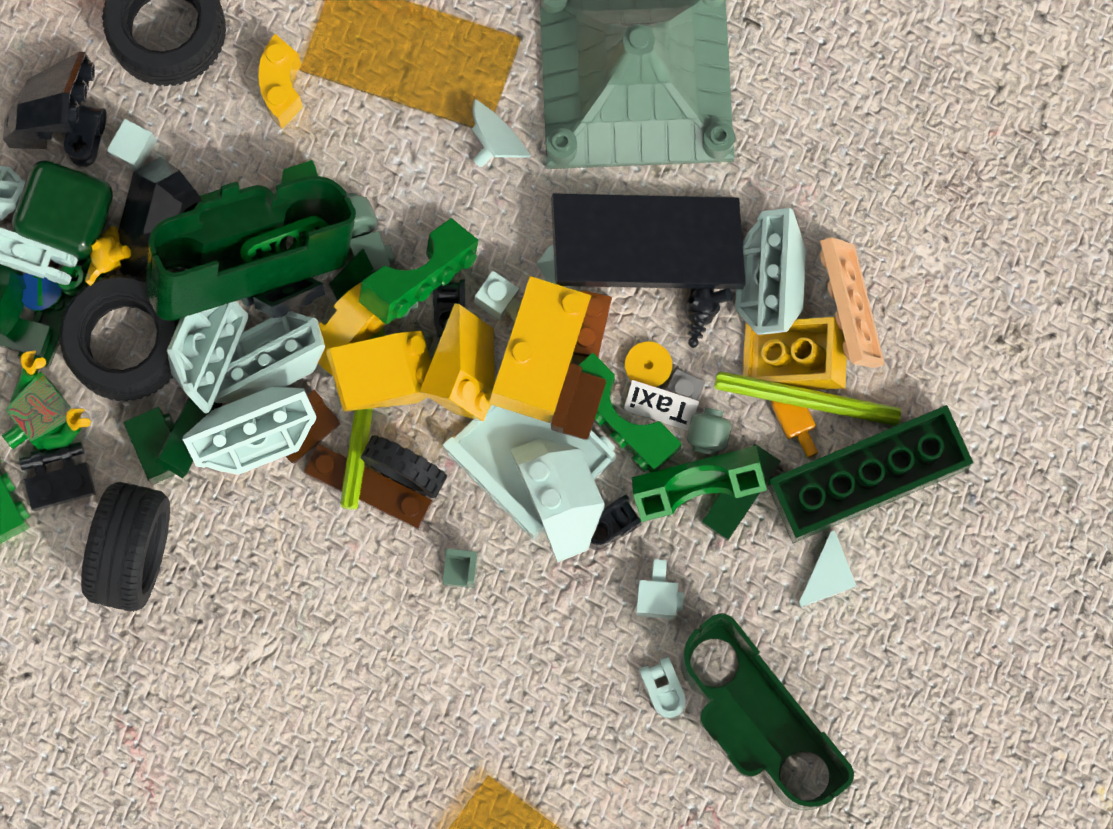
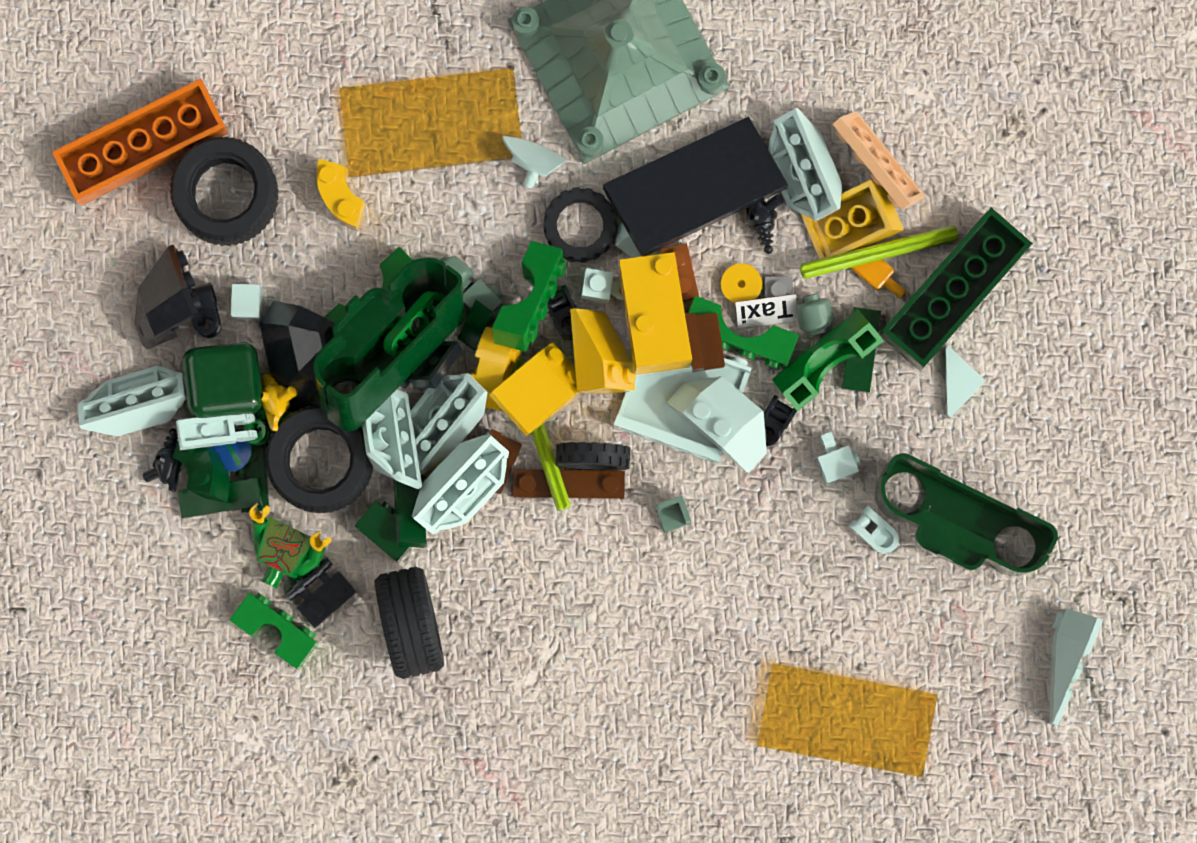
camera: 25 degrees left, 5 degrees up
none -> black tyre [543,187,617,263]

